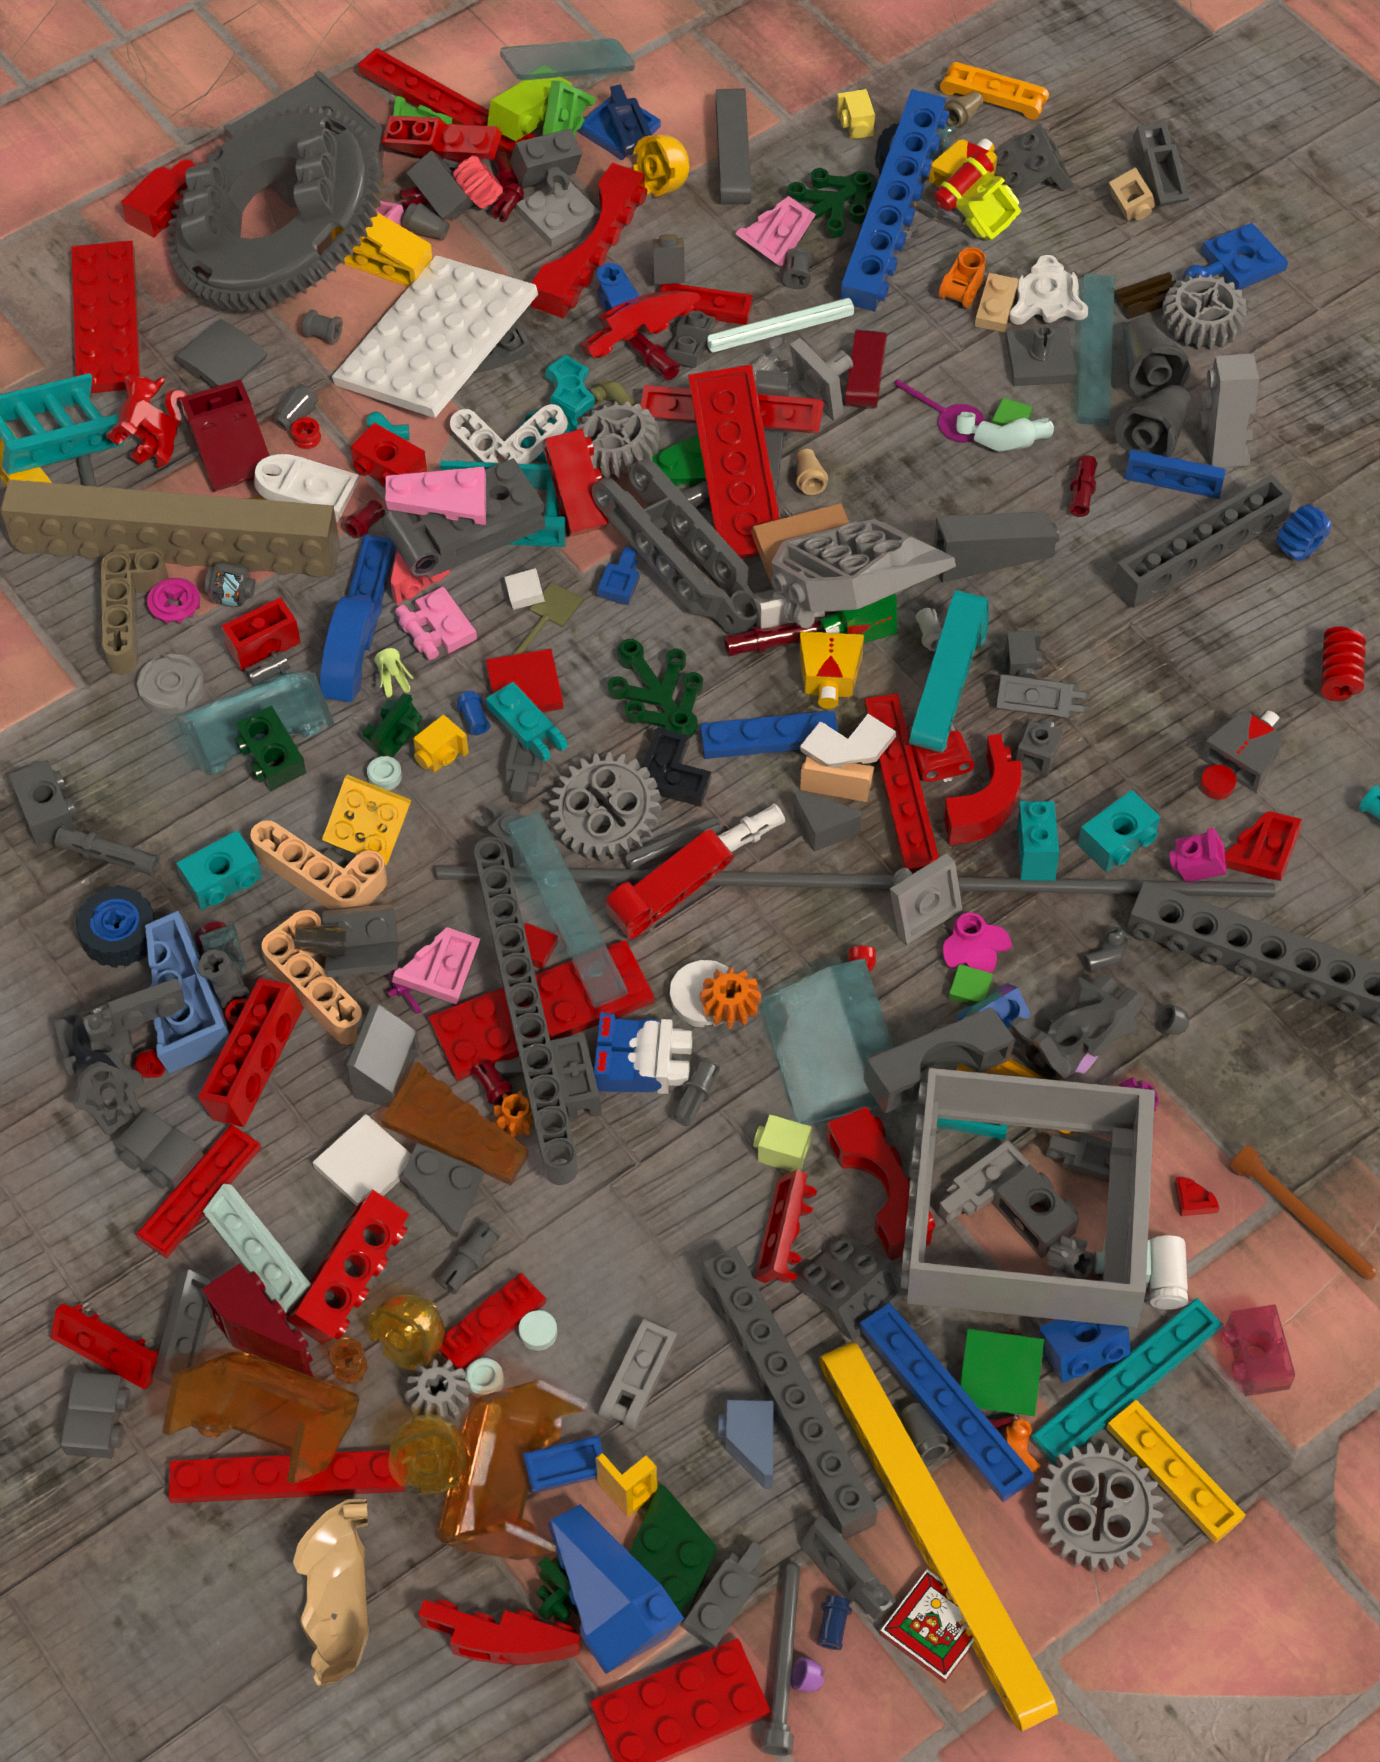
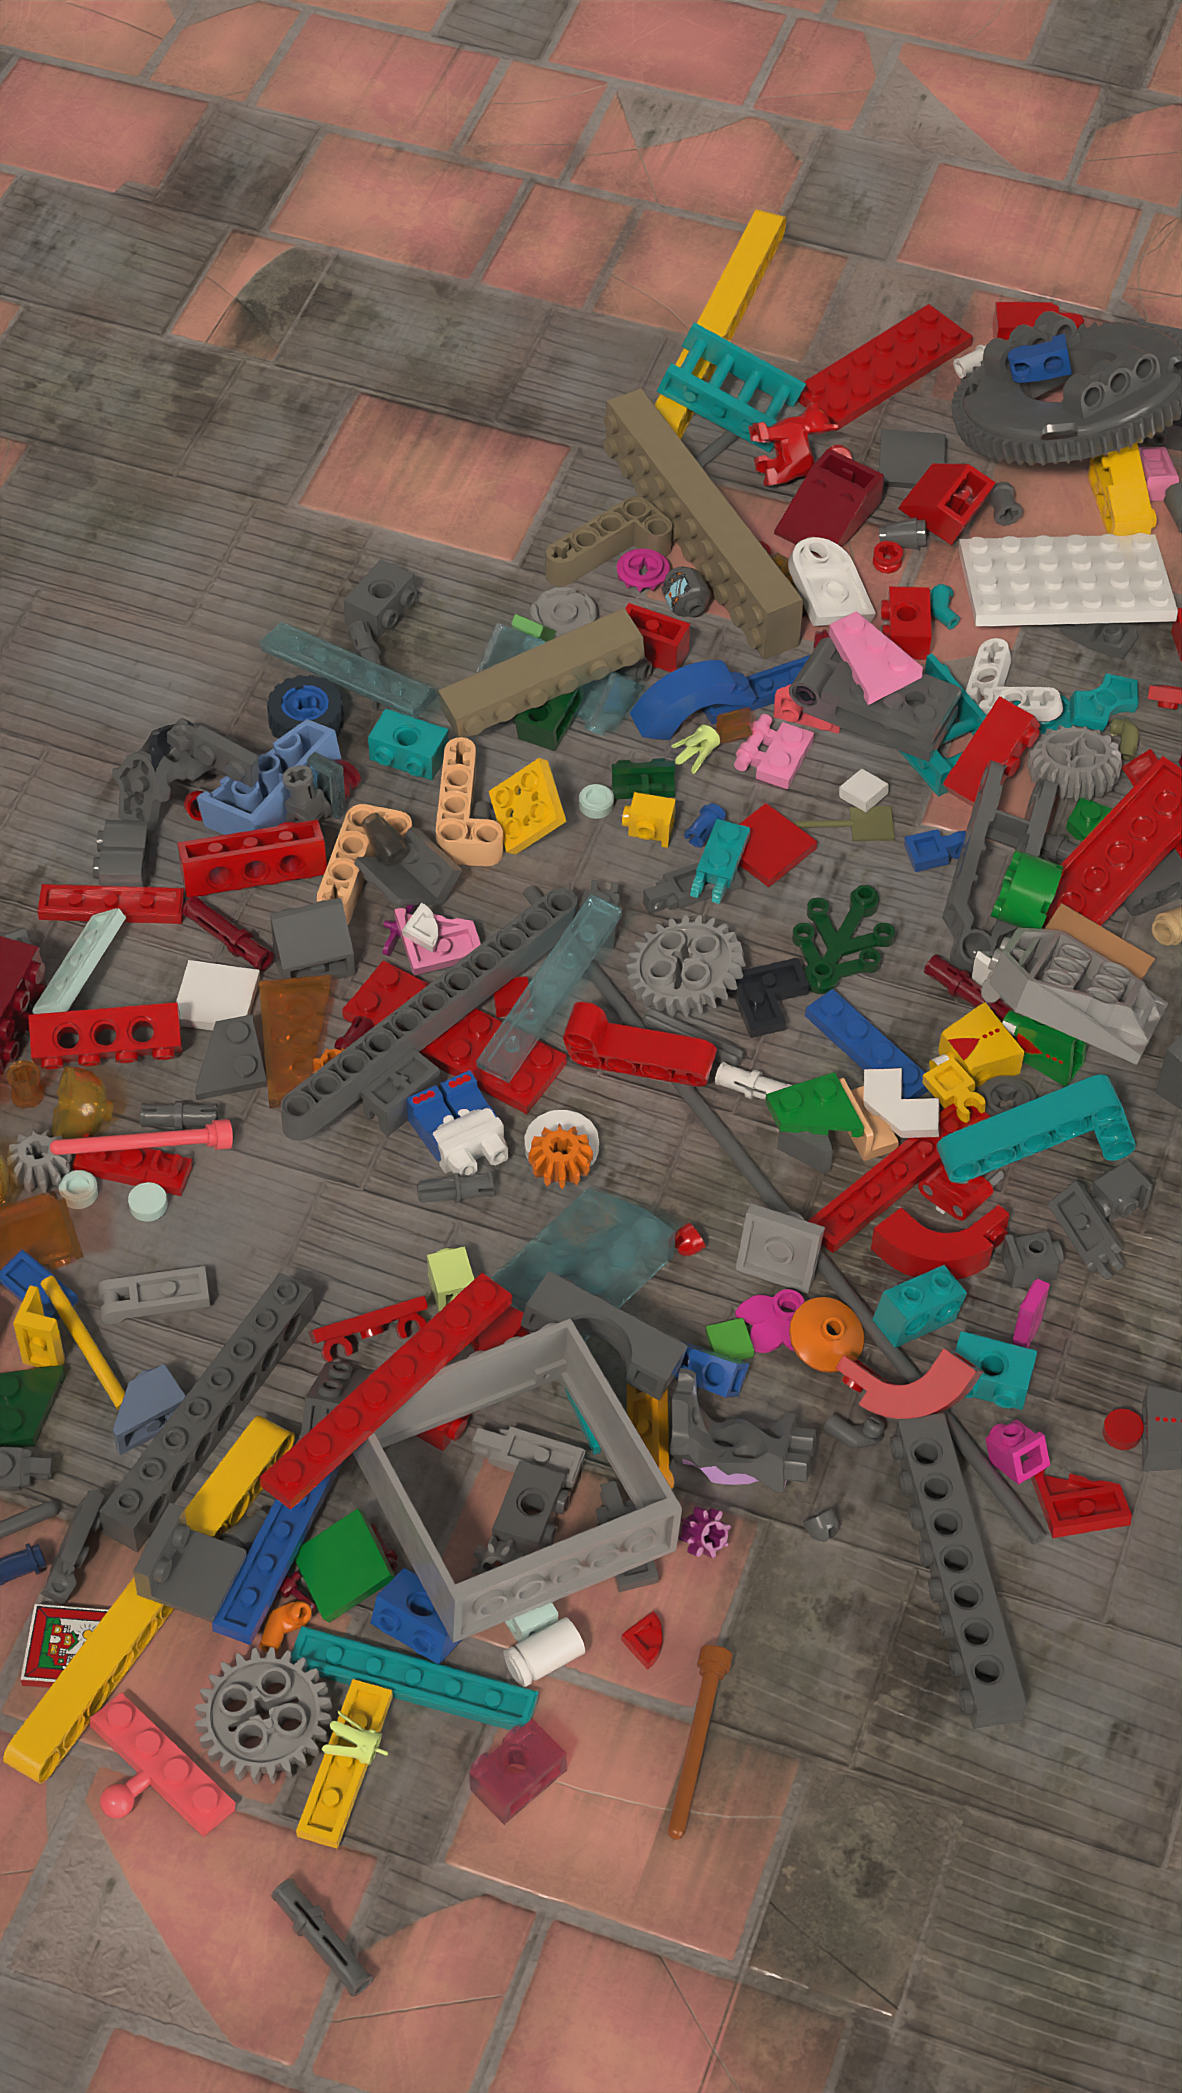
camera: 55 degrees right, 5 degrees down
none -> yellow bar [40,1276,125,1410]
none -> coral piece [49,1119,233,1155]
none -> coral plate [90,1692,235,1837]
none -> dark grey bracket [133,1502,247,1622]
none -> dark red pin [182,896,274,971]
none -> clear light blue tile [259,622,437,719]
none -> red plate [260,1273,512,1510]
none -> dark grey pin [271,1878,374,1997]
none -> yellowish green piece [322,1710,388,1766]
none -> white tile [402,903,438,953]
none -> dark tan brick [438,608,645,738]
none -> bright green tile [511,614,556,642]
none -> clear orange tile [716,707,753,743]
none -> green wing [765,1072,864,1138]
none -> orange dish [789,1297,864,1373]
none -> arch [835,1348,984,1419]
none -> red slope [898,463,996,546]
none -> yellow plate [922,1057,986,1123]
none -> white pin [953,344,986,378]
none -> dark grey gear [978,1076,1037,1117]
none -> green brick [990,850,1063,929]
none -> blue leg [1007,334,1072,383]
none -> dark pink tile [1012,1278,1050,1348]

